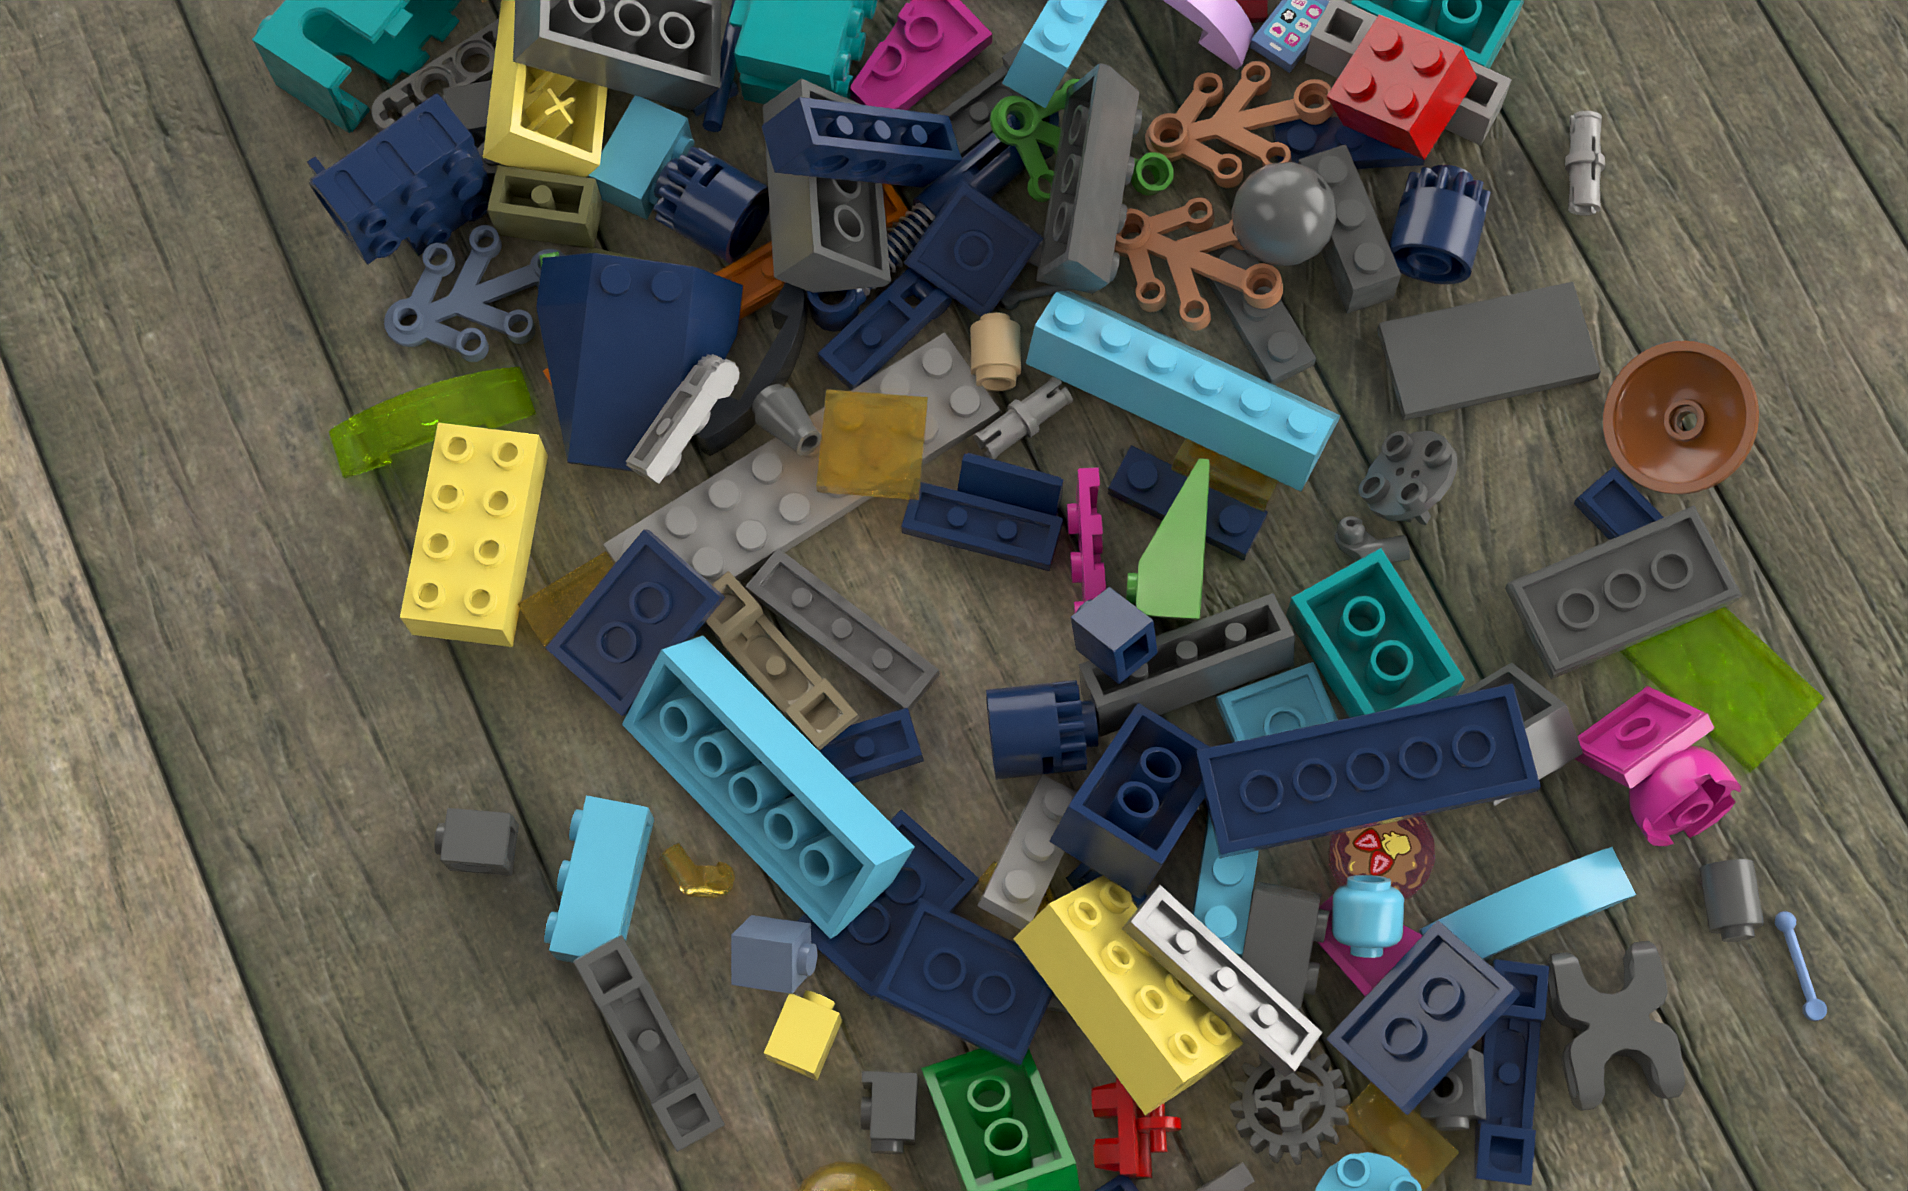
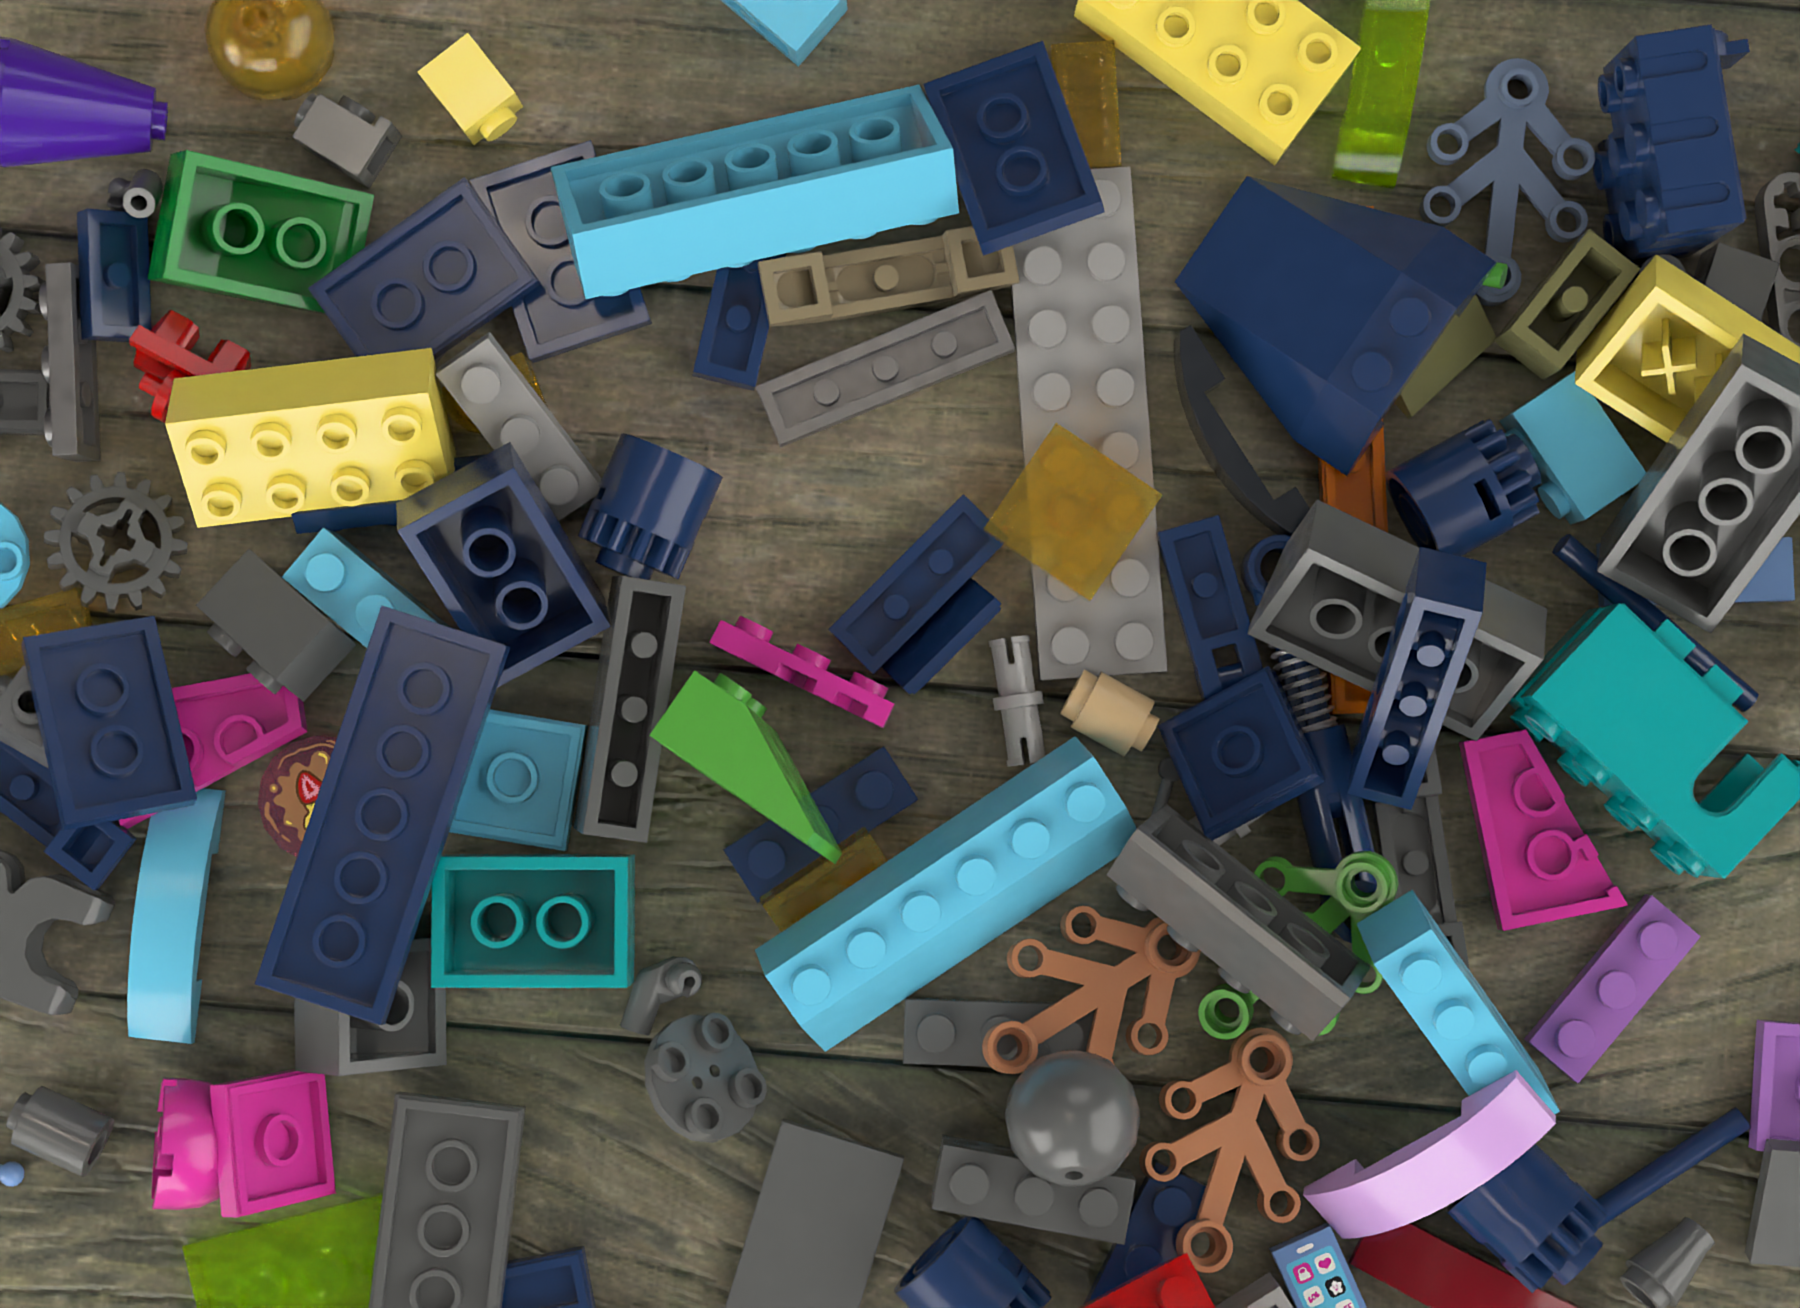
camera: 115 degrees right, 15 degrees up
light grey hinge [625,354,741,484] -> none
clear yellow arm [659,843,735,899] -> none
sand blue brick [731,915,817,994] -> none
dark grey cone [752,384,822,456] -> none
dark blue brick [1070,587,1158,684] -> none
plate [1122,885,1323,1077] -> none
medium azure head [1332,875,1404,958] -> none

